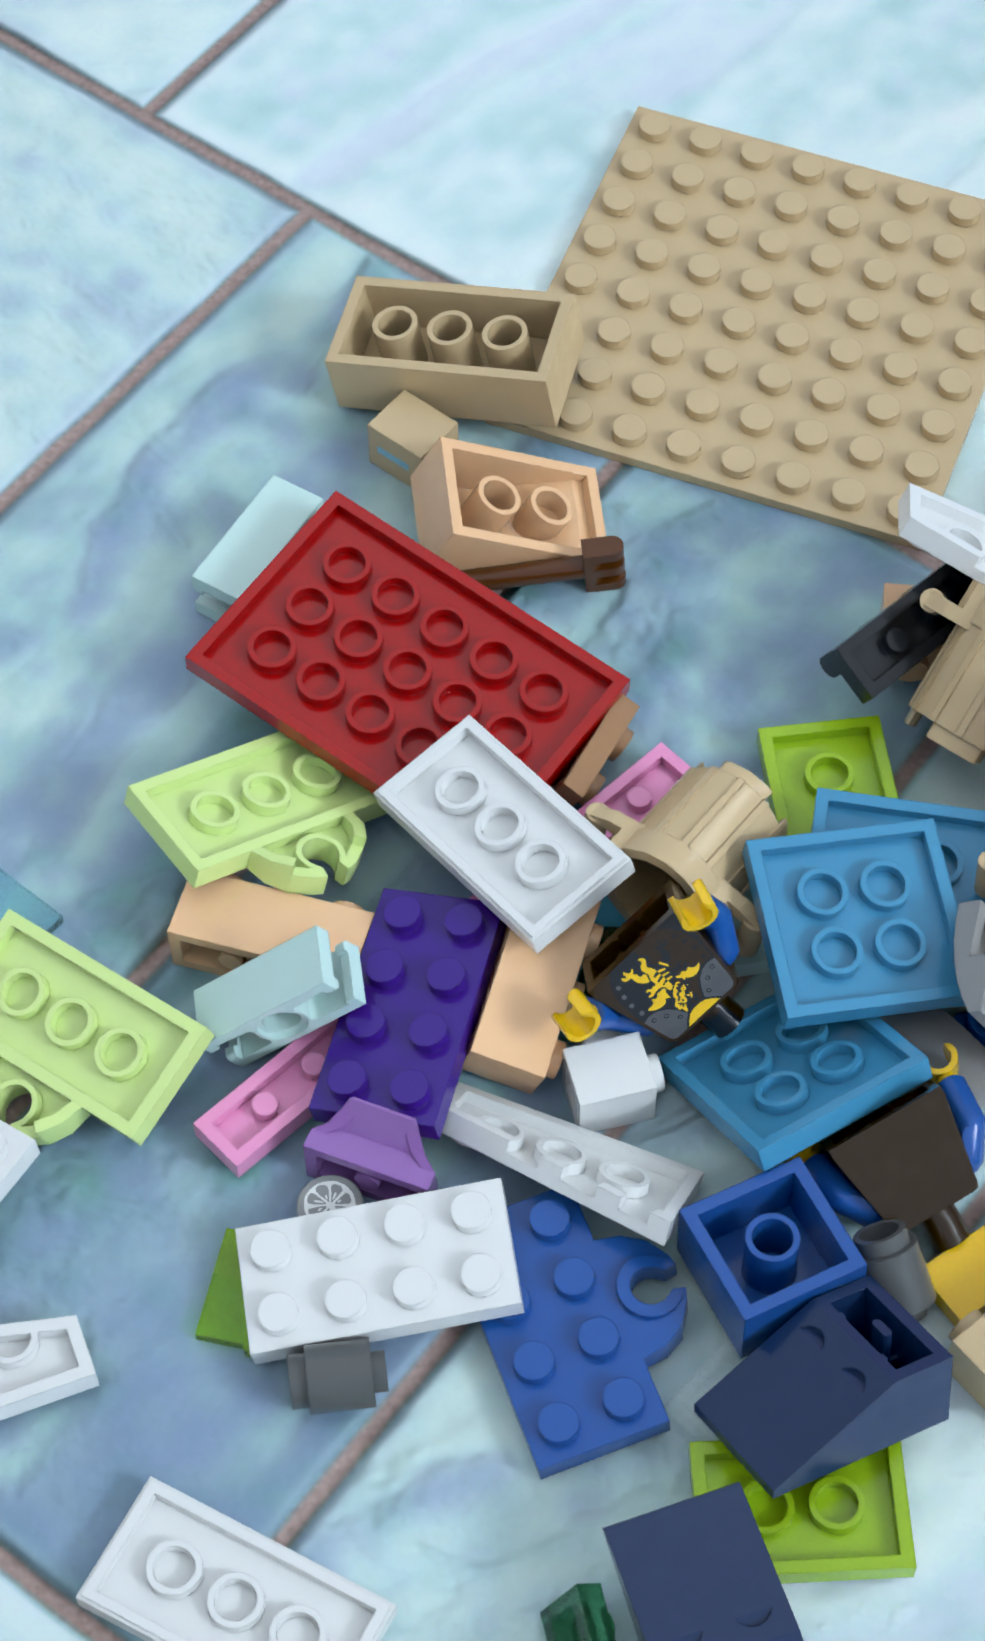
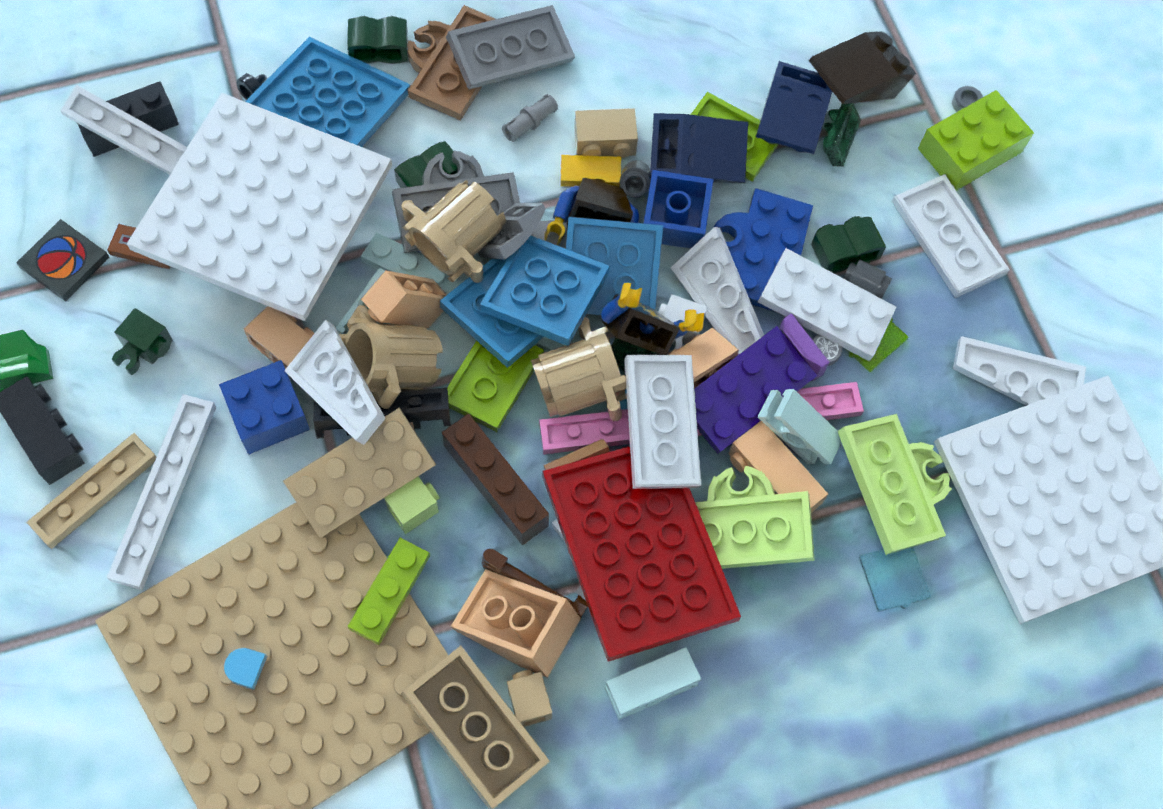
camera: 150 degrees left, 10 degrees up
none -> medium azure tile [224,648,267,690]
none -> tan plate [283,408,436,538]
none -> lime plate [347,538,430,645]
none -> yellowish green brick [384,476,440,534]
none -> reddish brown brick [442,413,549,546]
none -> dark green brick [811,216,886,274]

